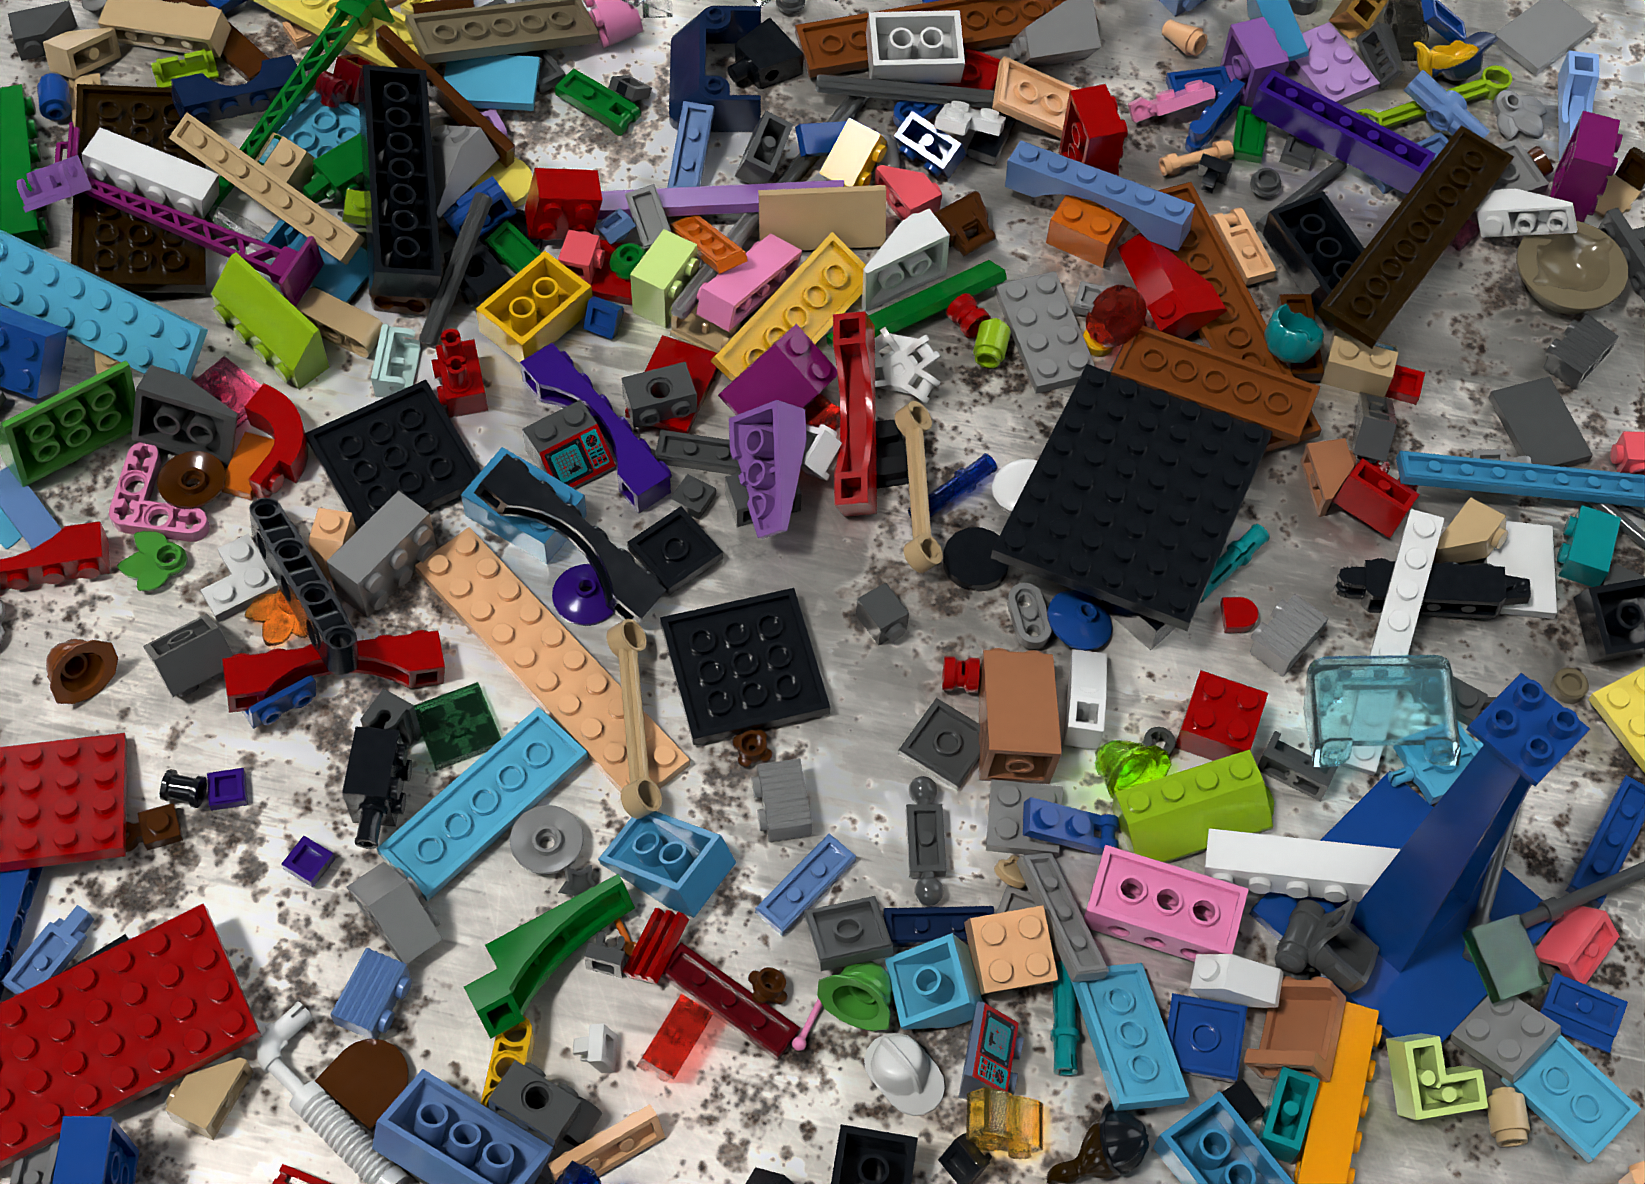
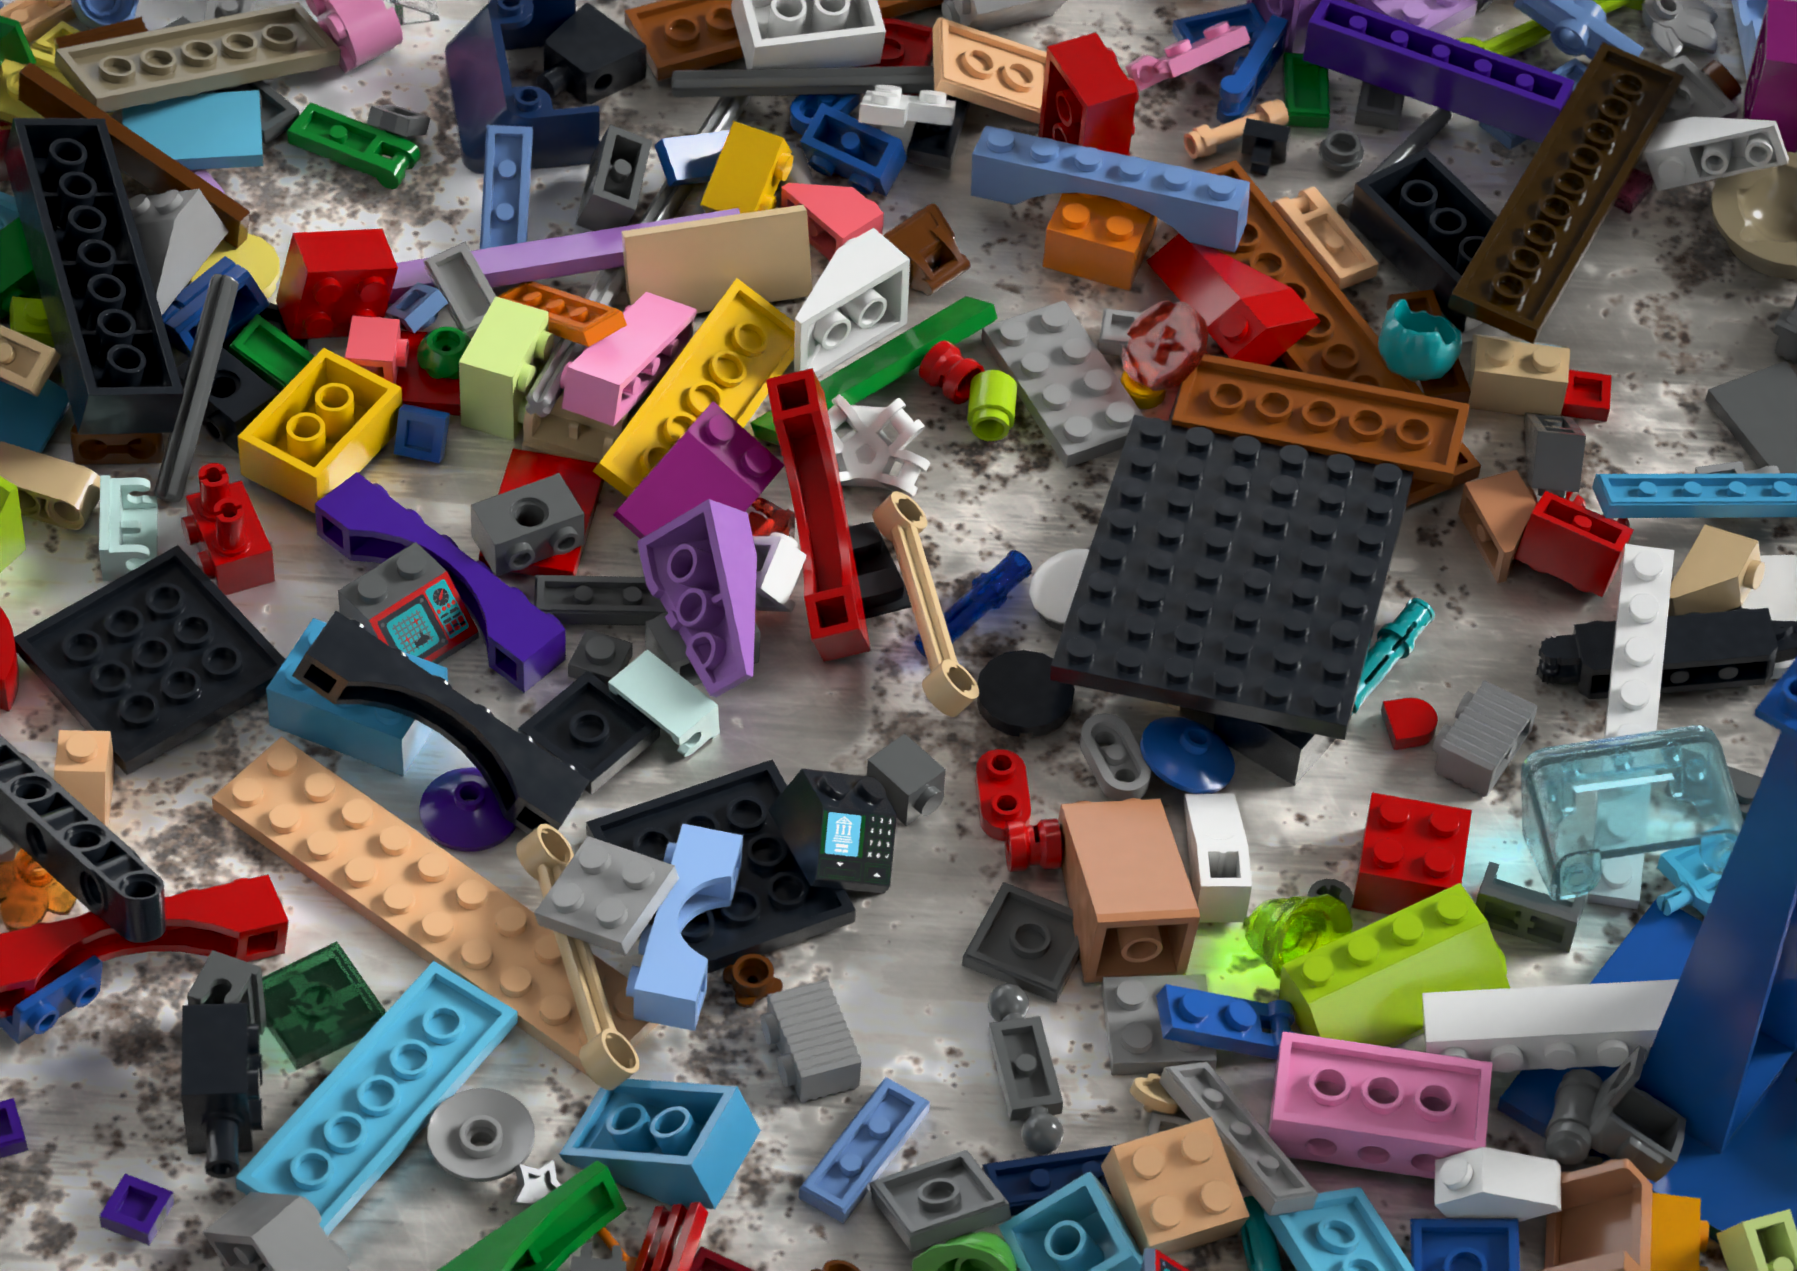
camera: 10 degrees left, 10 degrees down
light grey brick [326,491,437,618] -> none
none -> light grey plate [534,836,679,956]
none -> light aqua hinge [608,650,720,757]
none -> light blue arch [626,824,743,1031]
none -> black slope [768,768,897,893]
none -> red plate [975,749,1031,841]

